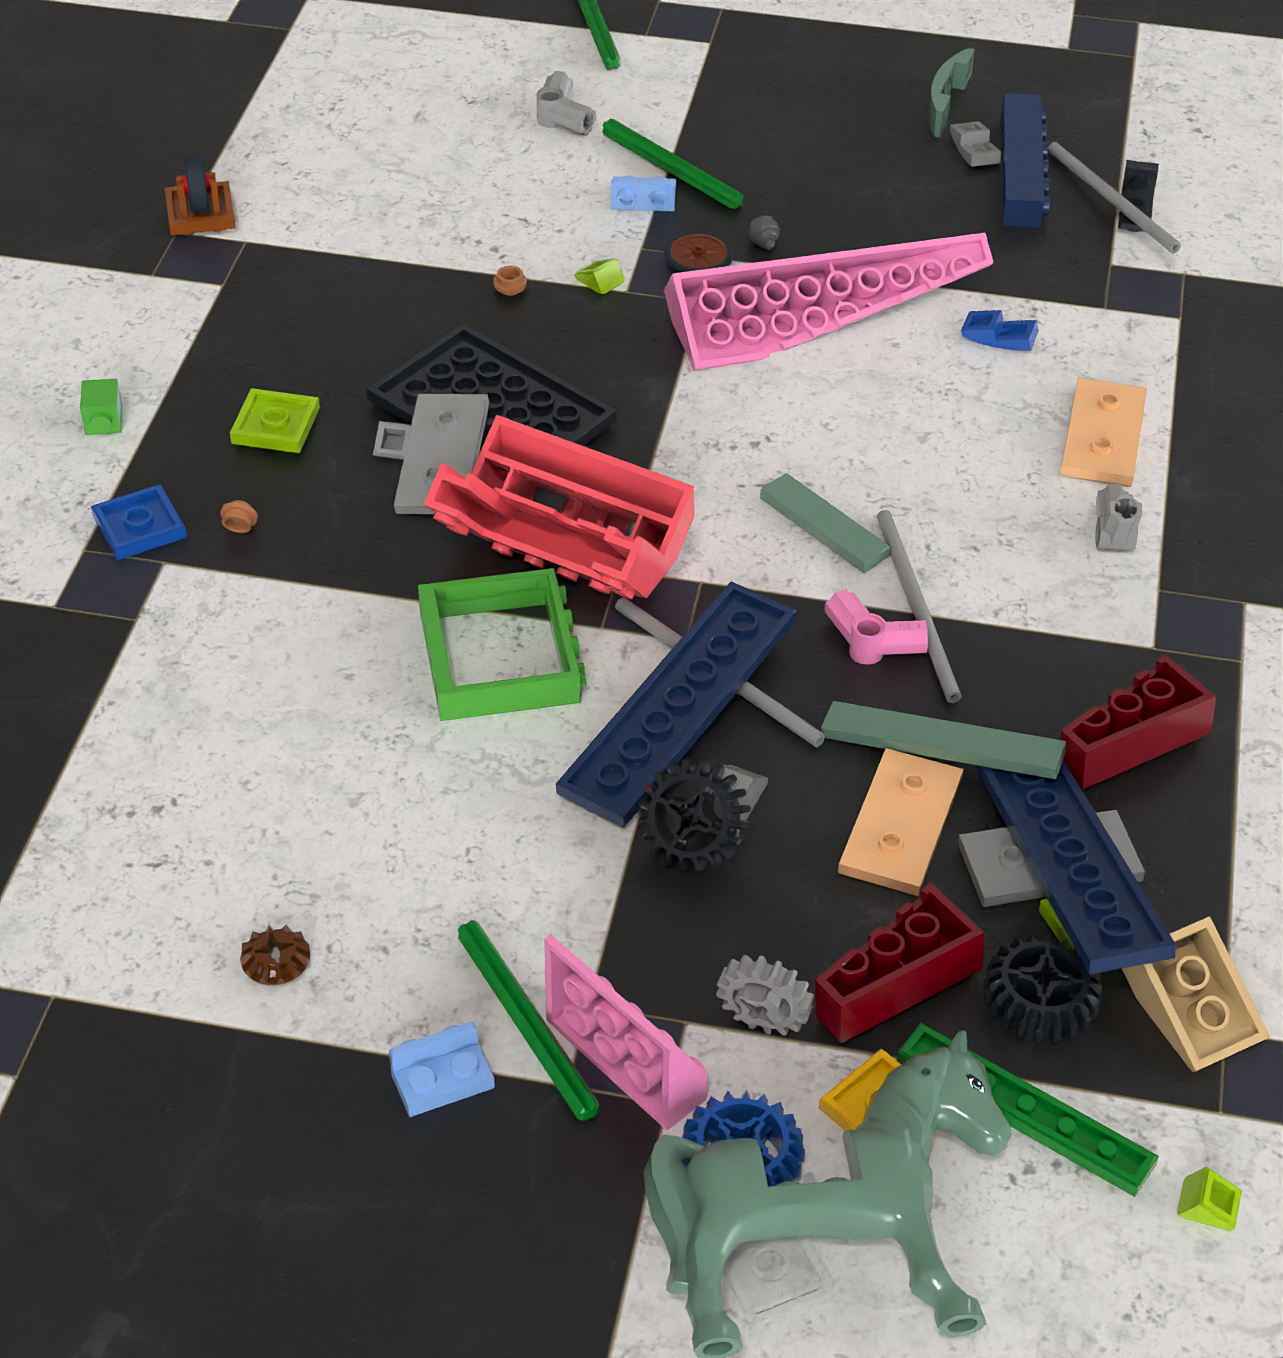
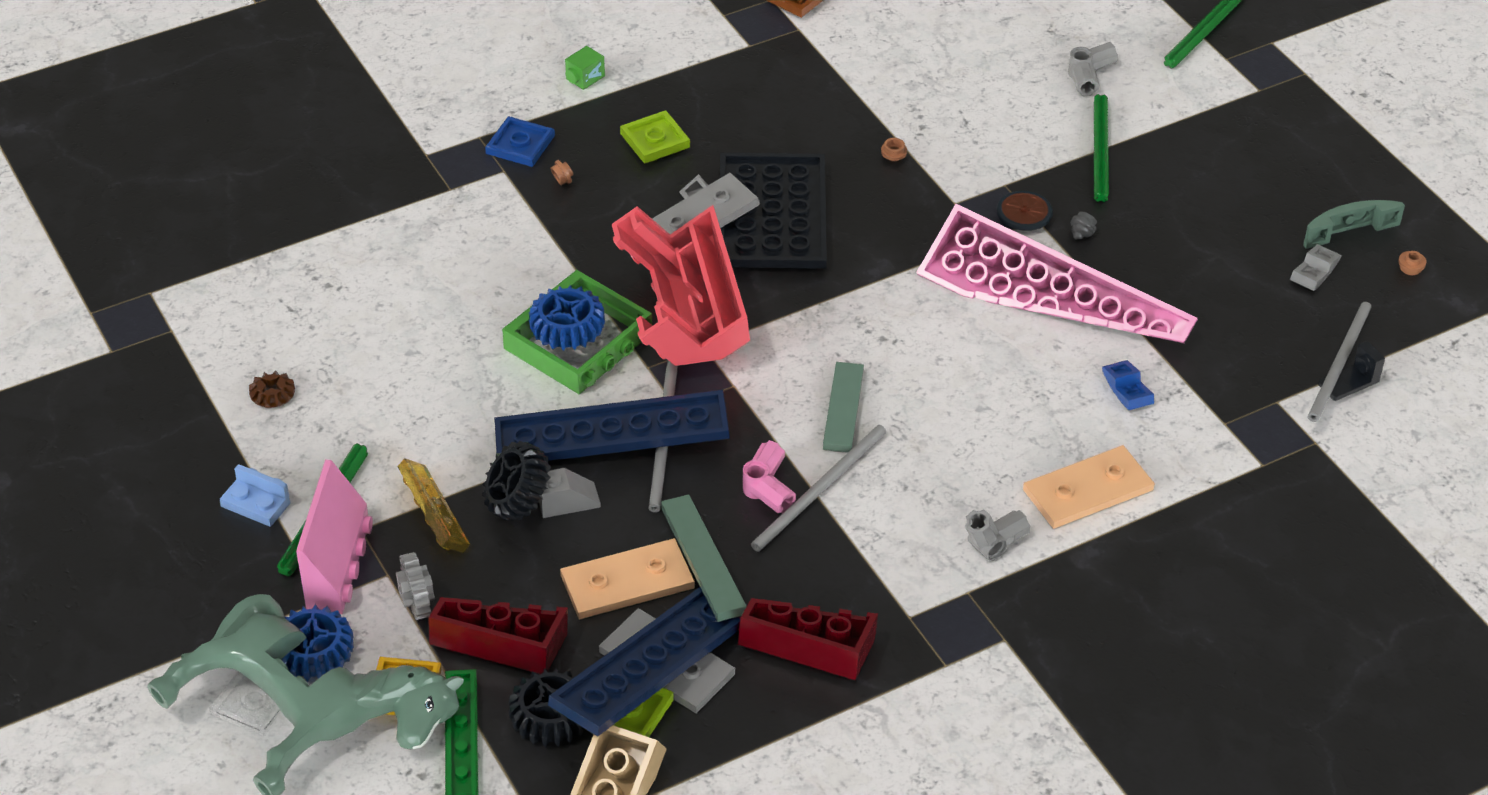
camera: 50 degrees right, 0 degrees up
lime slope [574,258,625,294] -> none
light blue bracket [611,175,676,212] -> none
dark blue brick [1000,92,1050,228] -> none
none -> clear yellow plate [397,458,470,553]
none -> blue gear [529,285,605,352]
none -> nougat plate [1398,251,1426,275]

